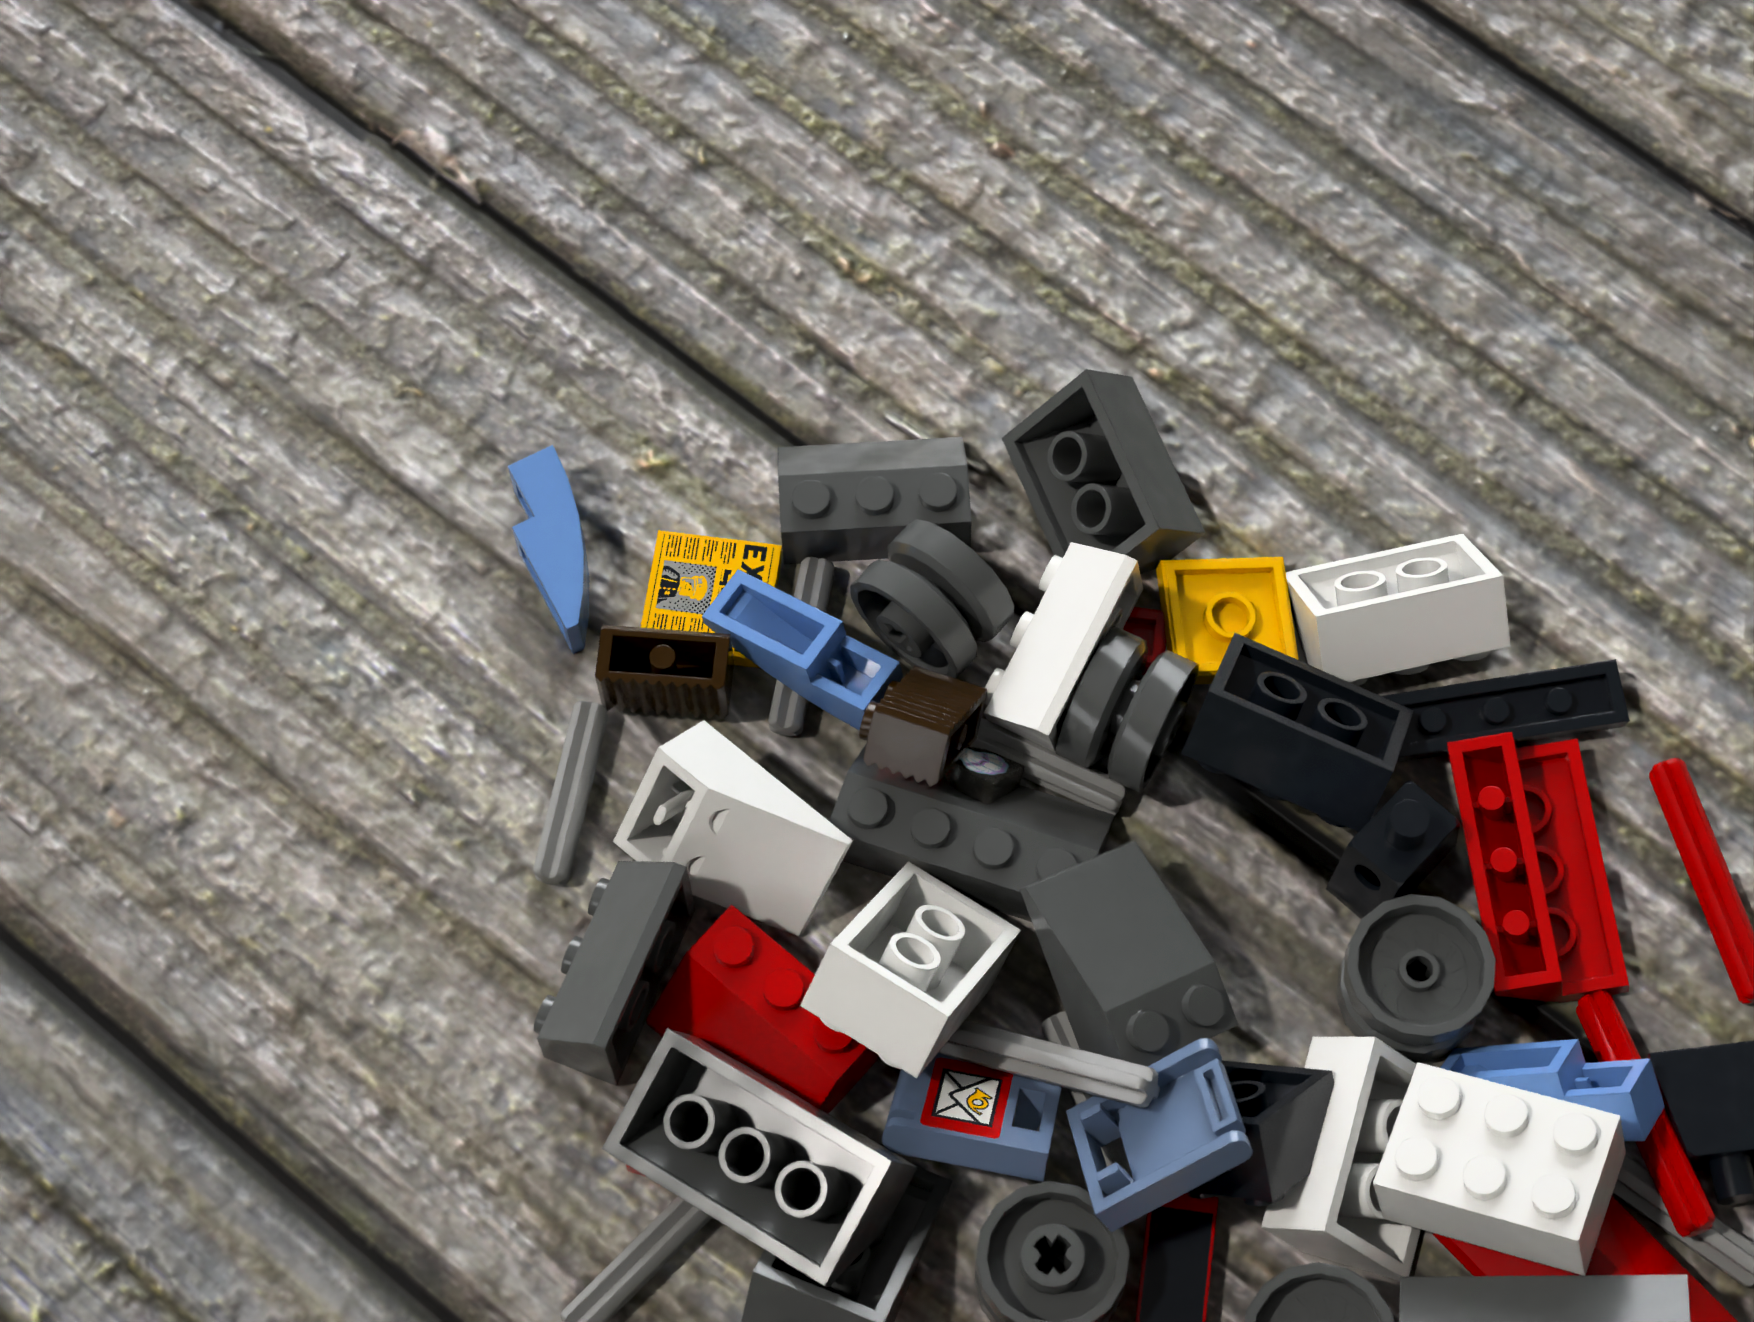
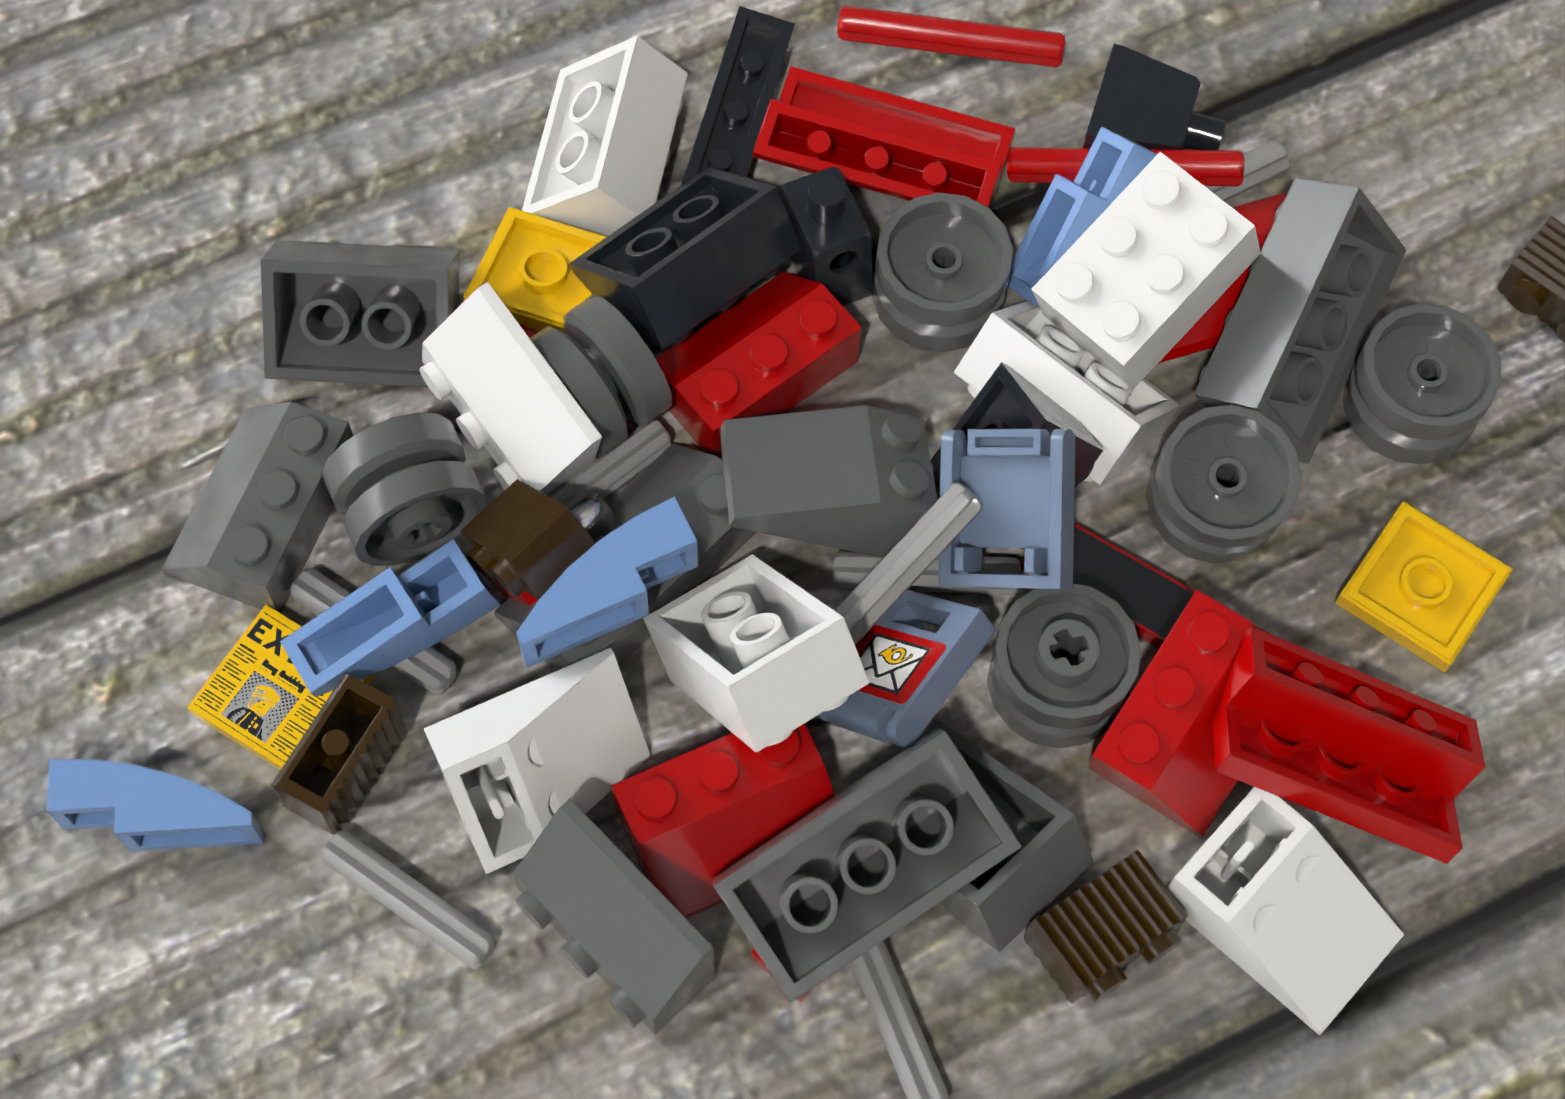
camera: 70 degrees left, 0 degrees up
none -> medium blue slope [516,496,698,668]
none -> red slope [656,272,862,459]

